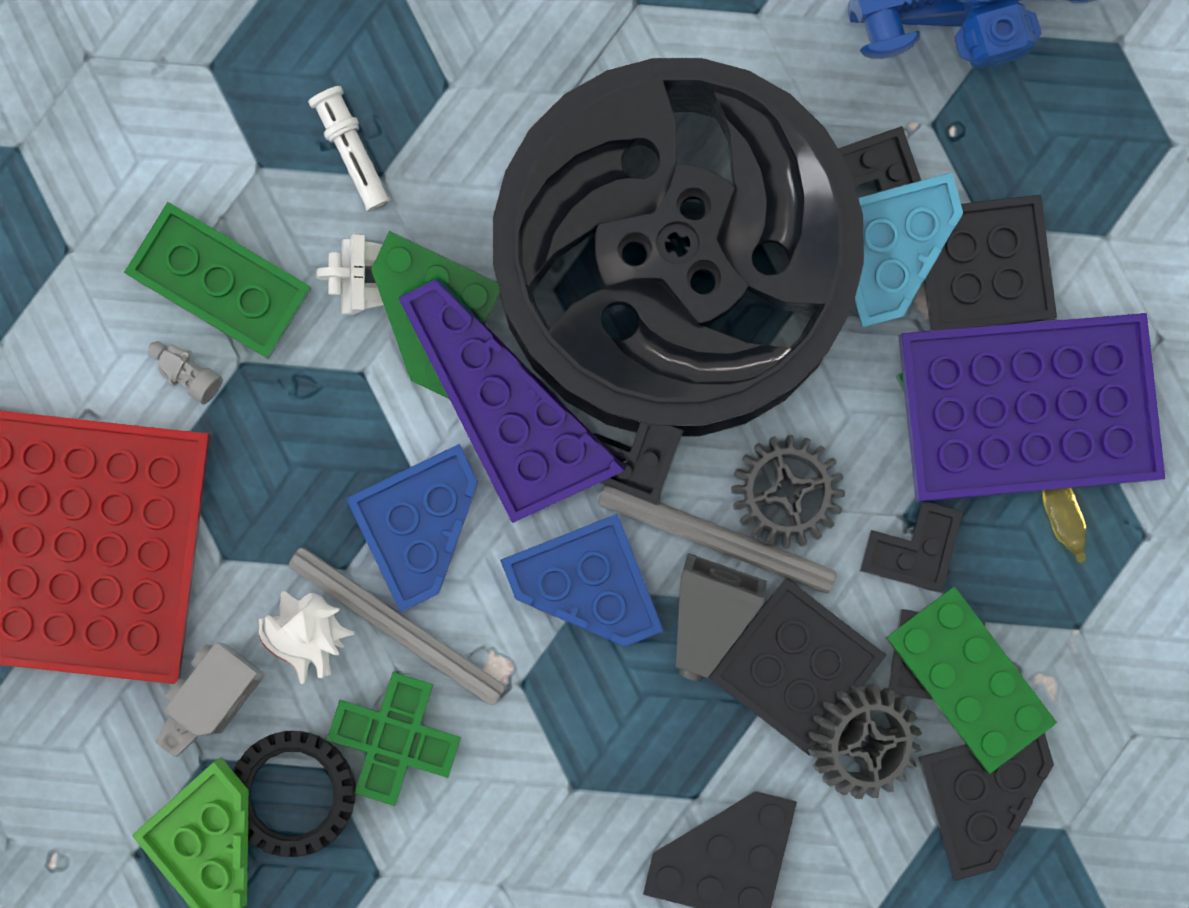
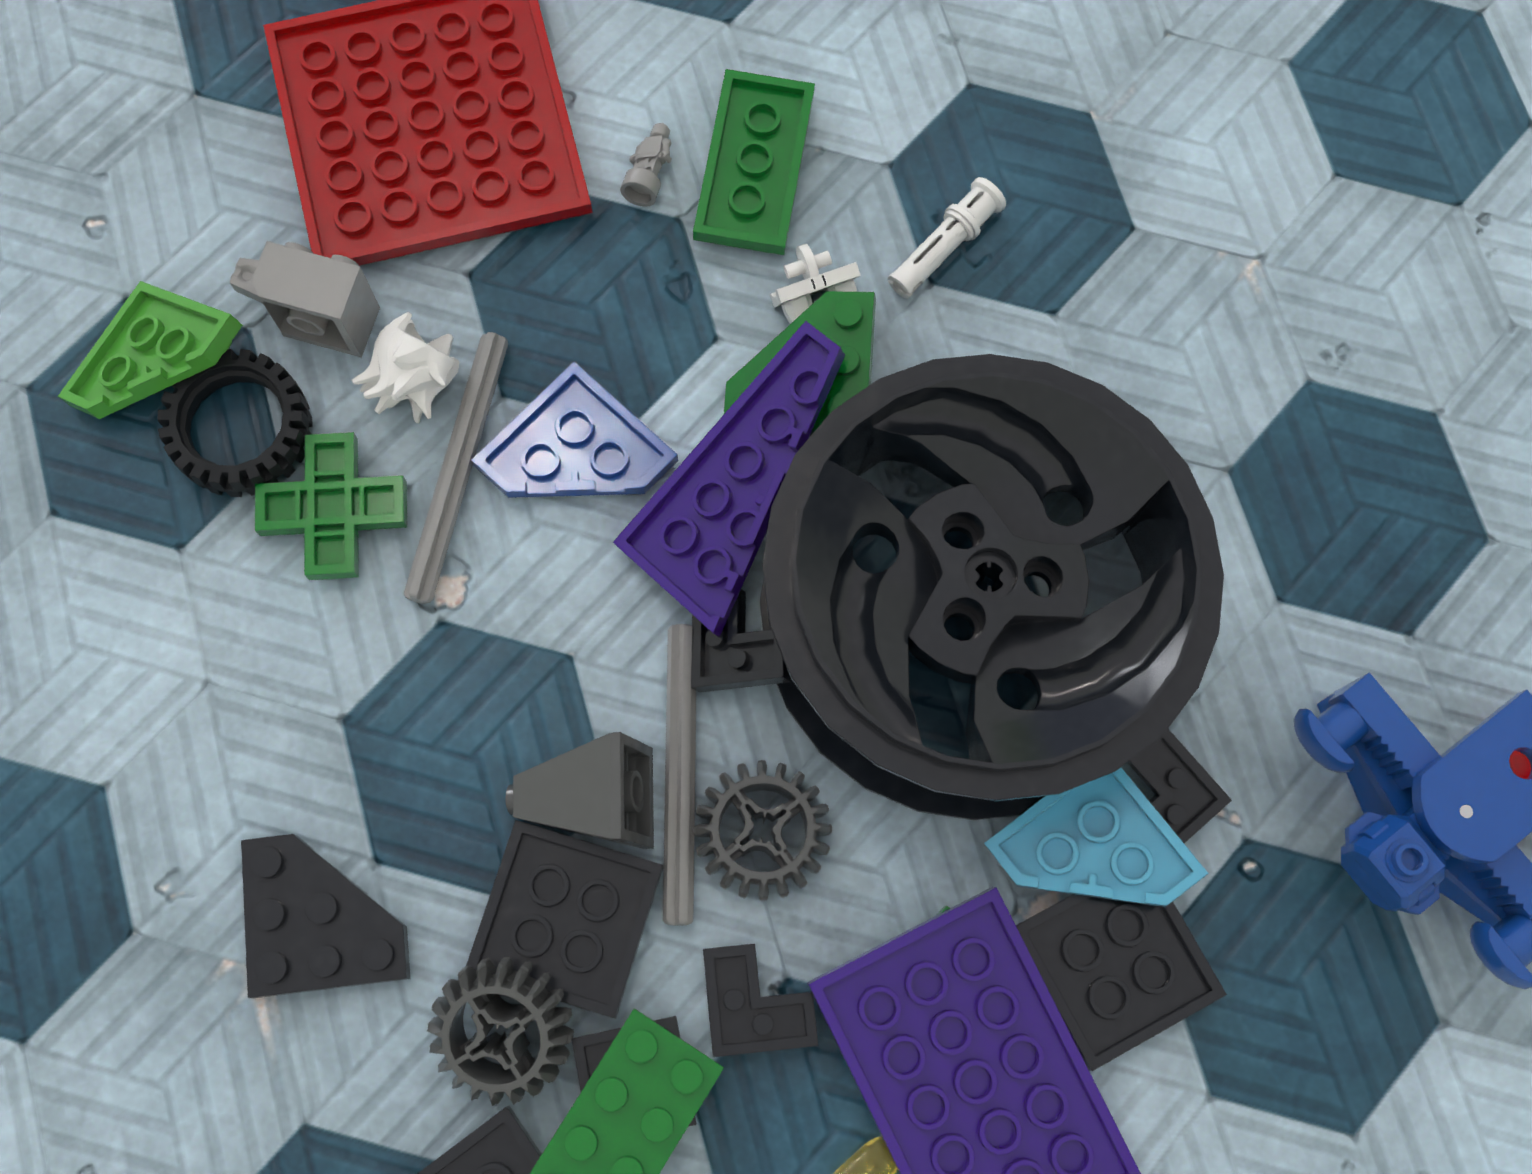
camera: 65 degrees right, 10 degrees down
blue plate [500,514,664,647] -> none

